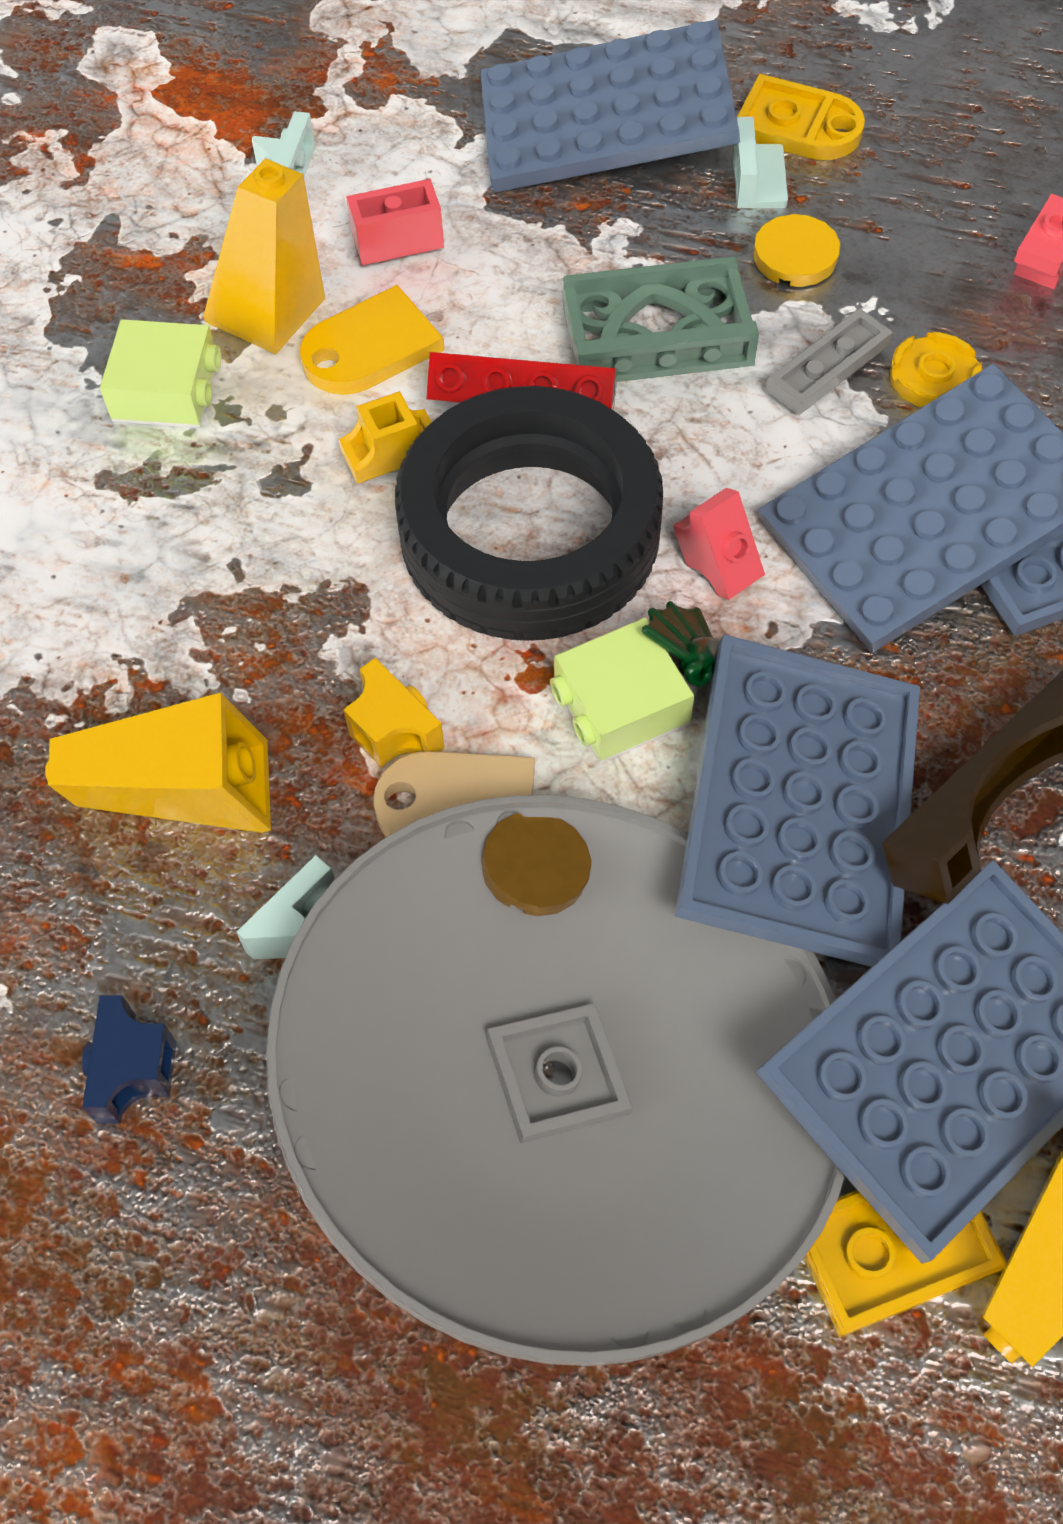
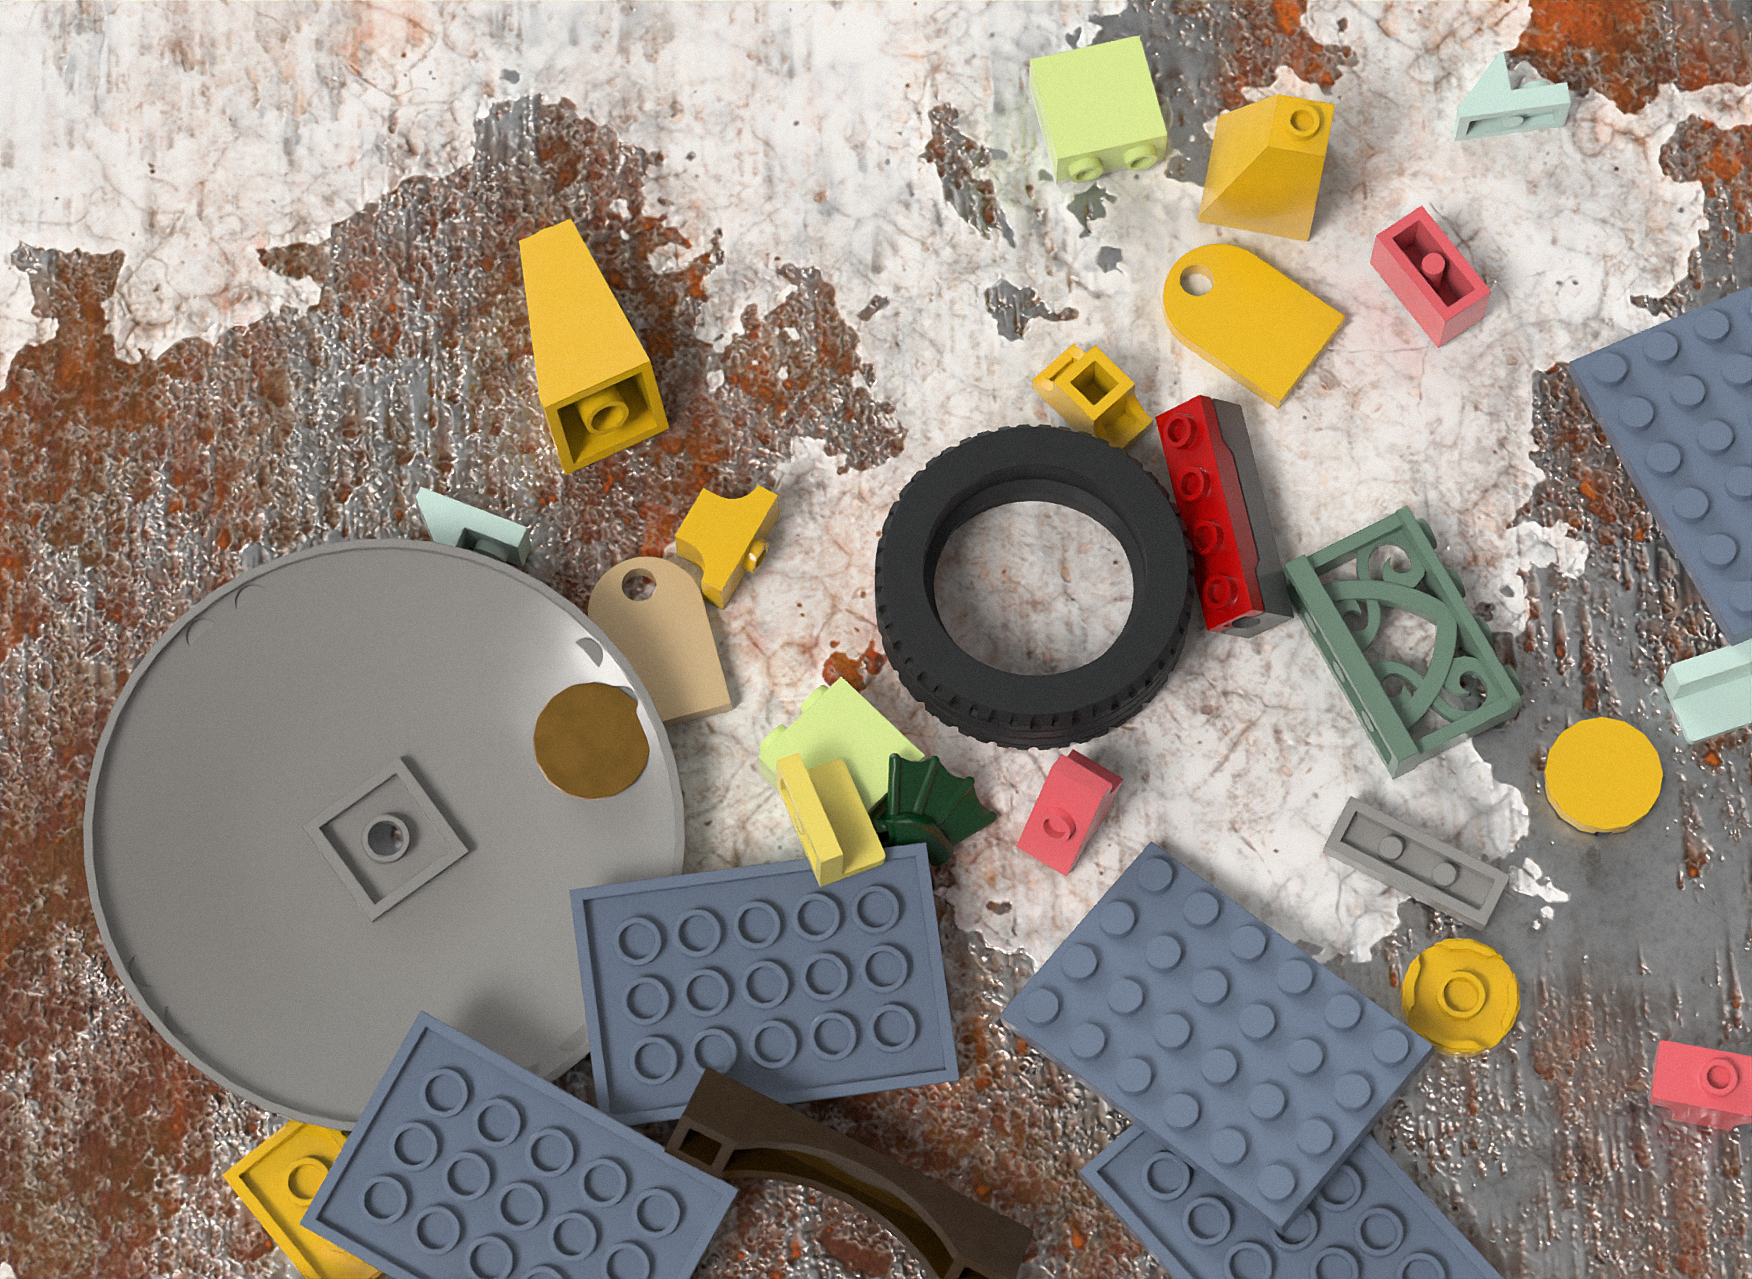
camera: 70 degrees right, 10 degrees up
dark blue brick [82,995,177,1124] -> none
none -> light yellow panel [776,752,885,887]

